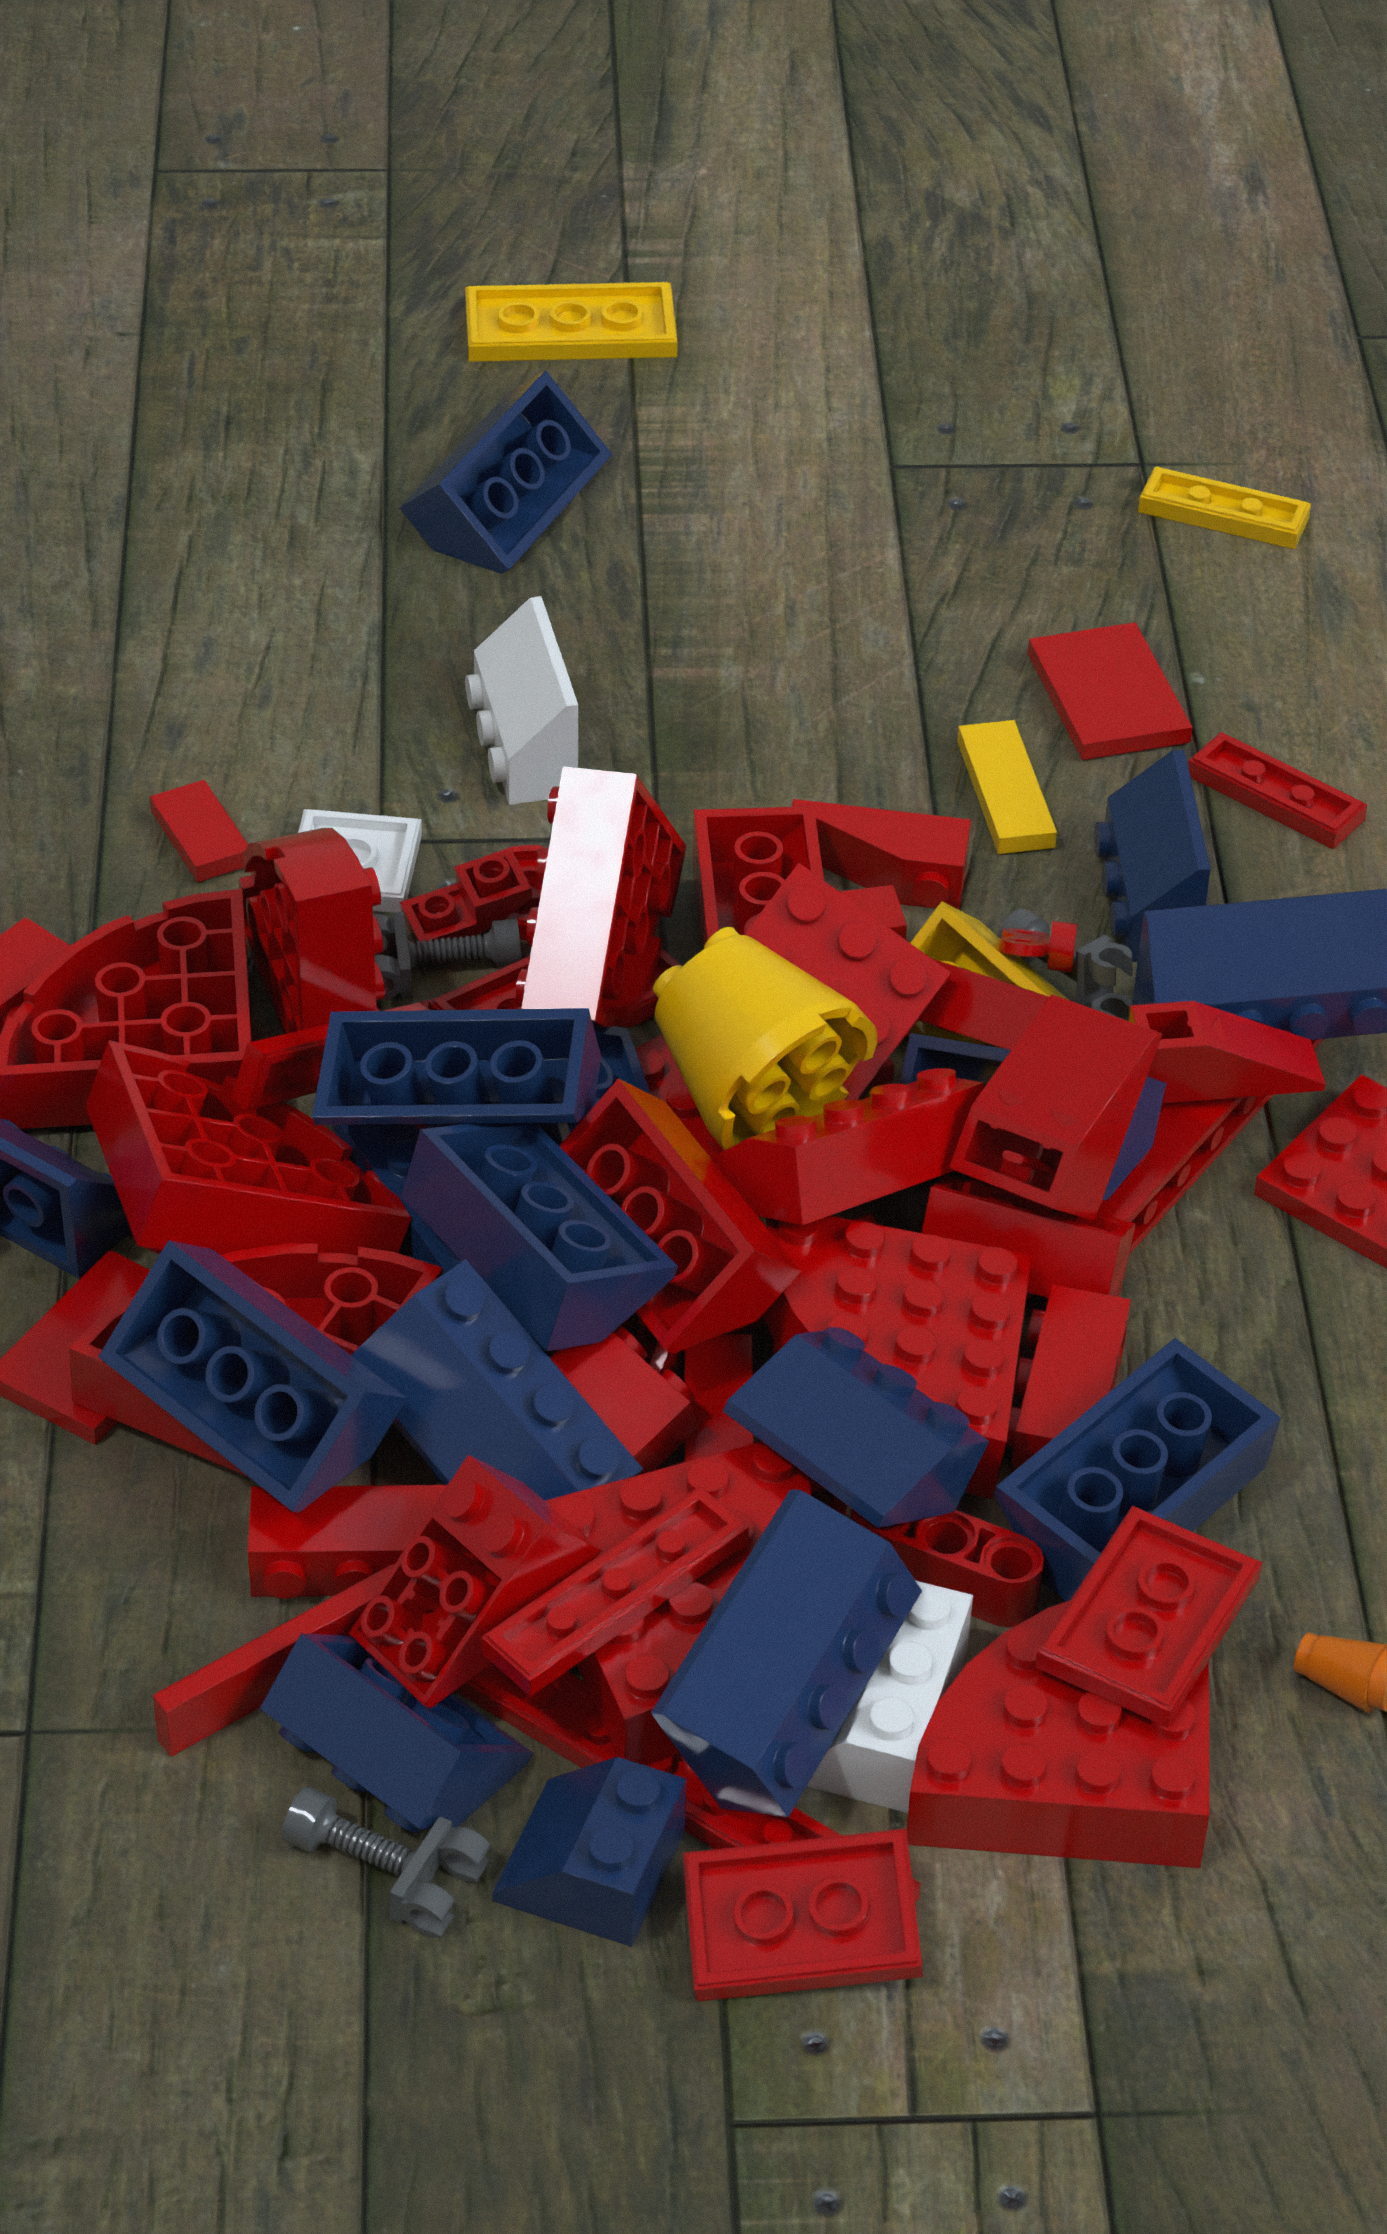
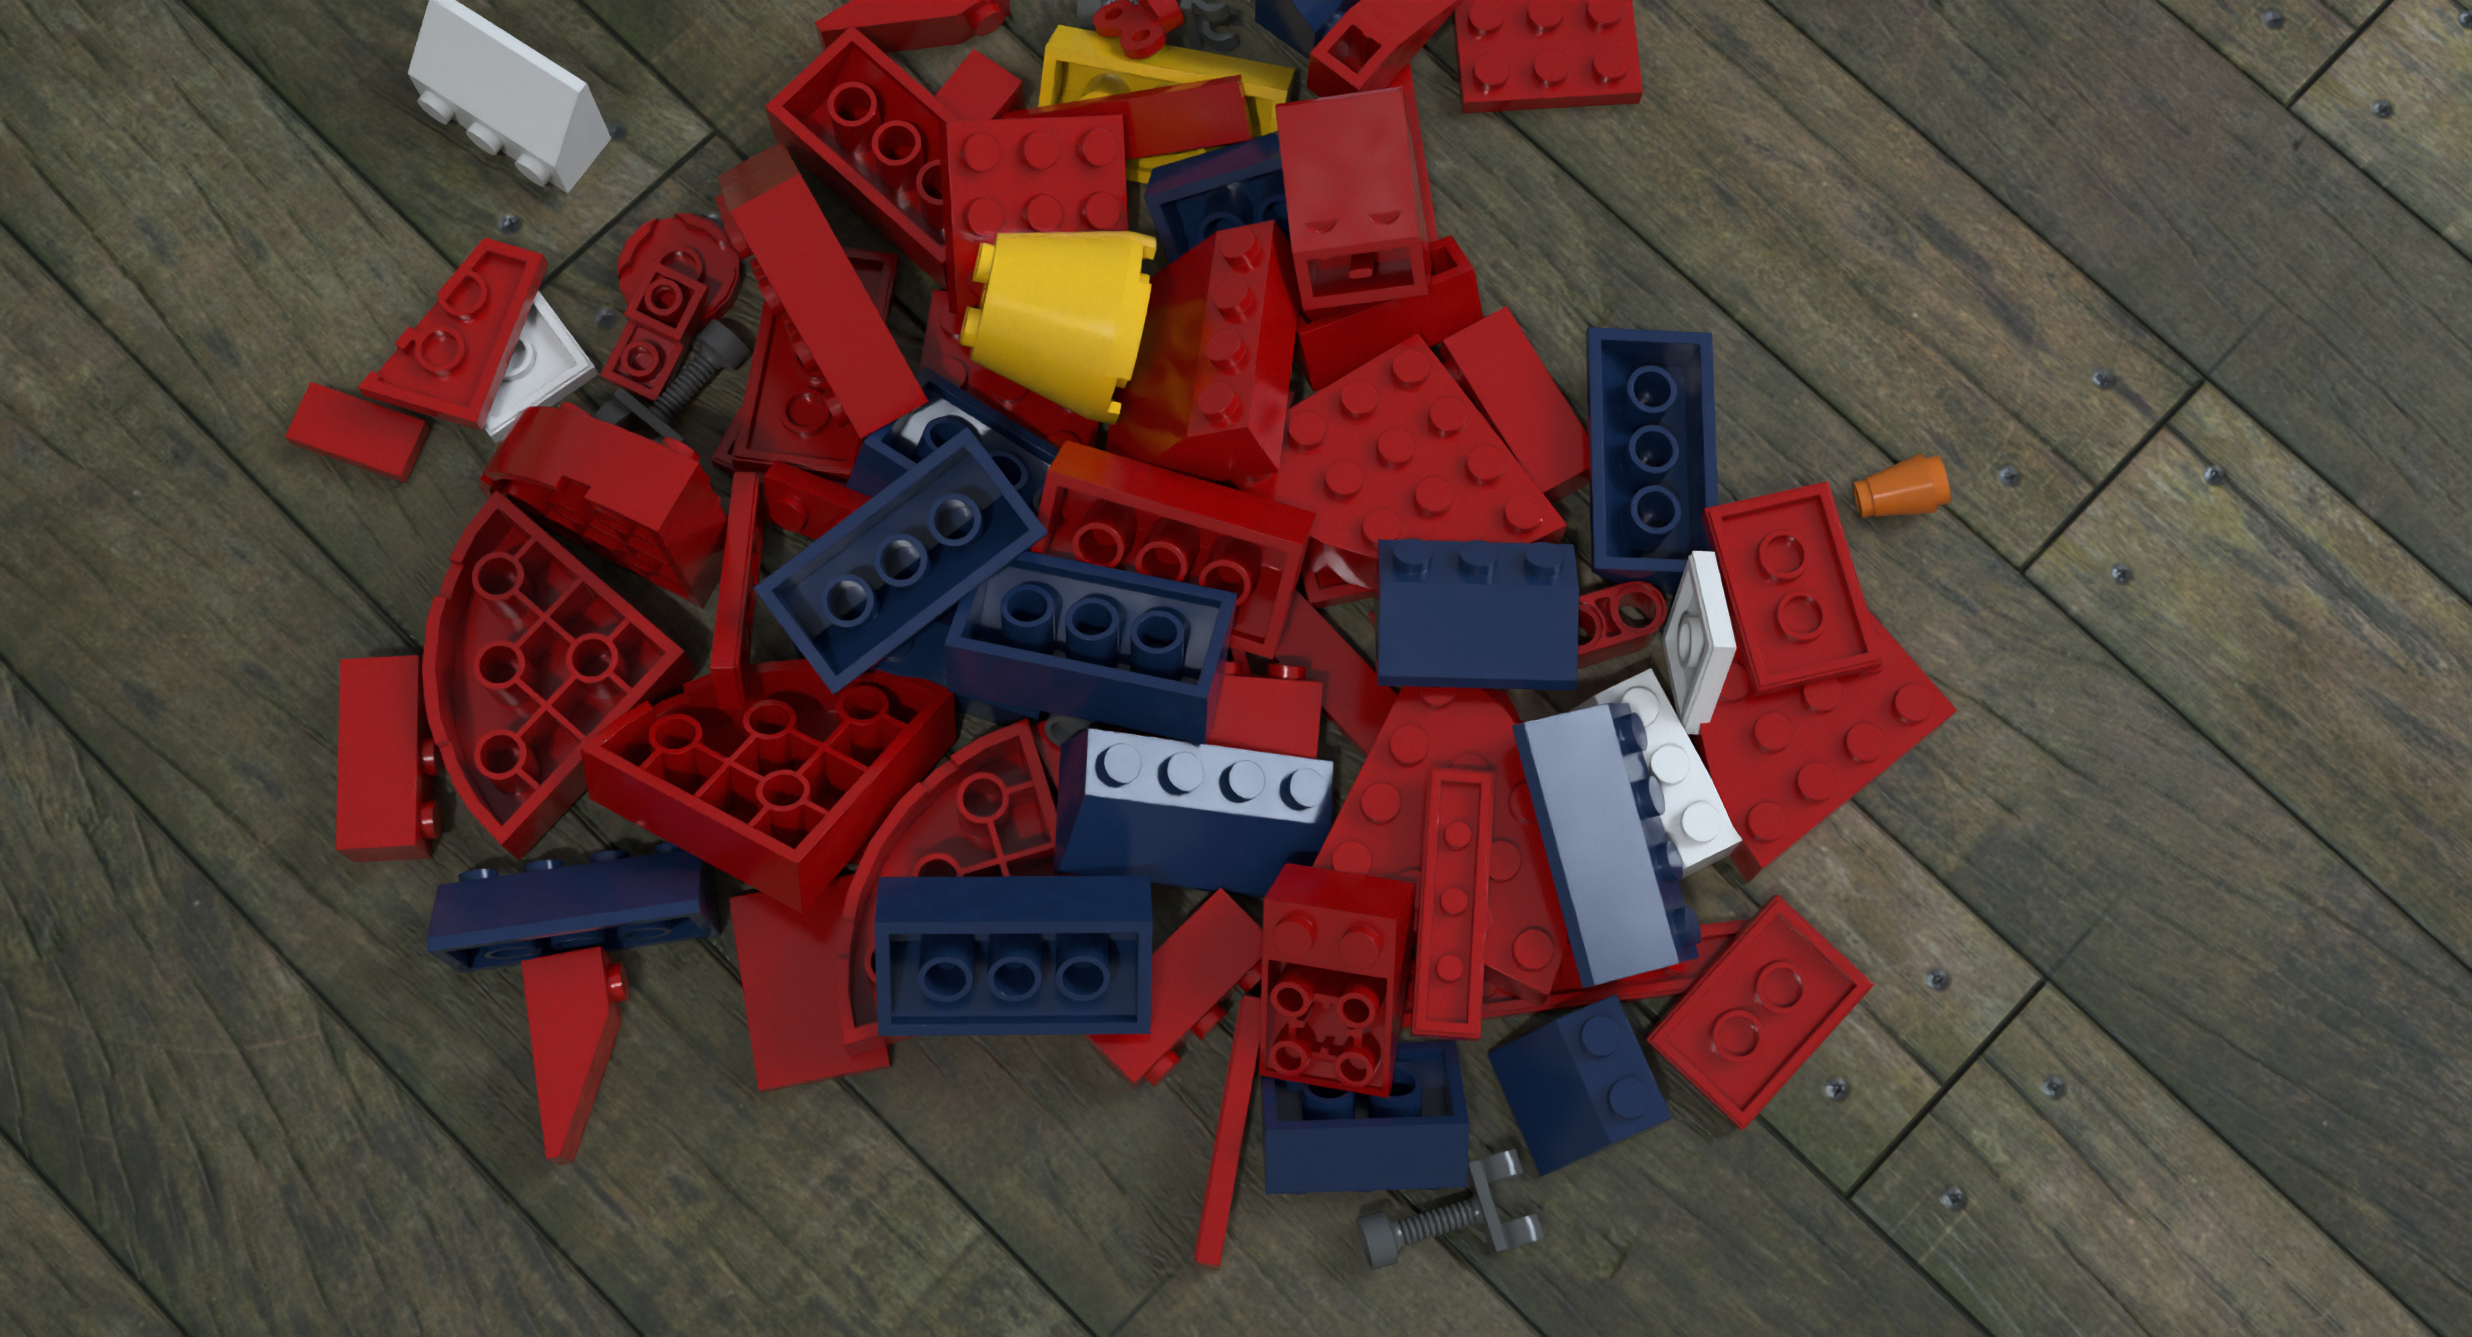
camera: 45 degrees left, 30 degrees up
none -> red wing [357,237,548,431]
none -> white tile [1661,551,1737,734]

